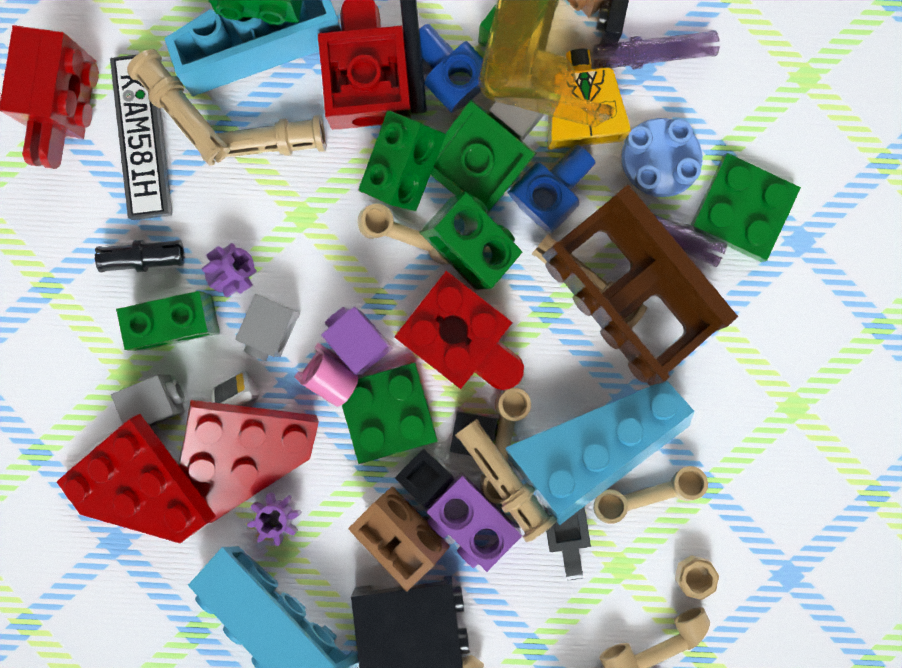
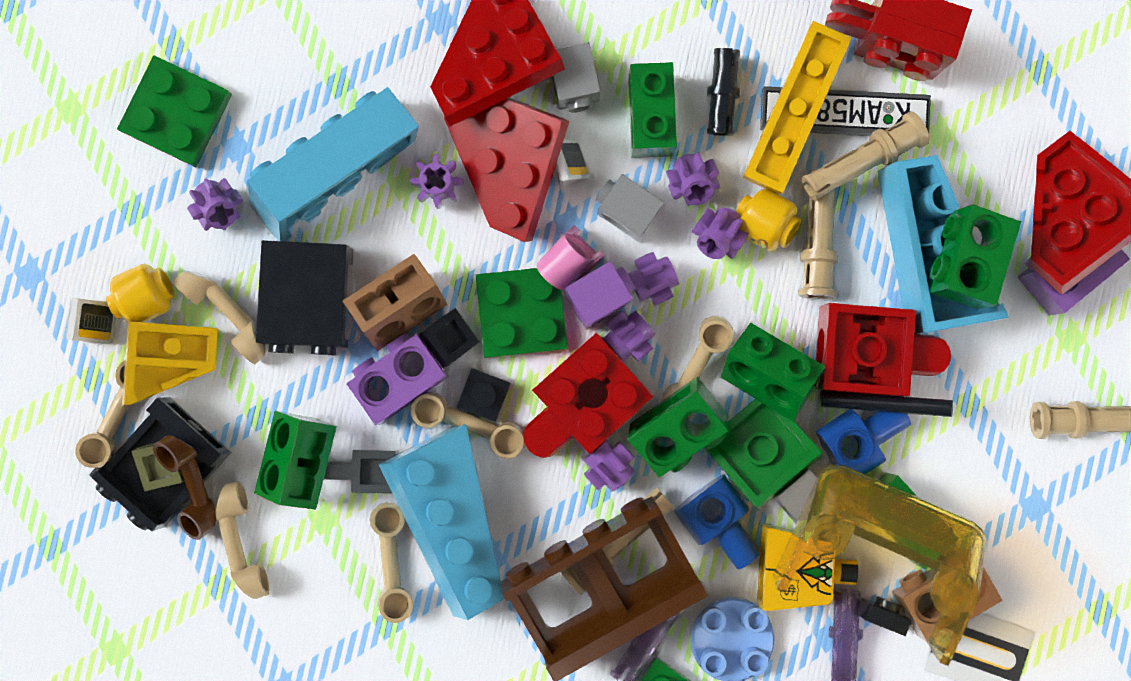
camera: 105 degrees right, 0 degrees up
tan pin [455,419,557,543] -> none
tan tile [674,555,719,600] -> none
none -> green brick [254,410,337,510]
none -> medium lavender gear [583,439,635,492]
none -> medium lavender gear [603,311,656,362]
none -> medium lavender gear [628,252,680,306]
none -> medium lavender gear [692,208,748,259]
none -> yellow head [736,188,801,251]
none -> yellow plate [742,21,852,195]

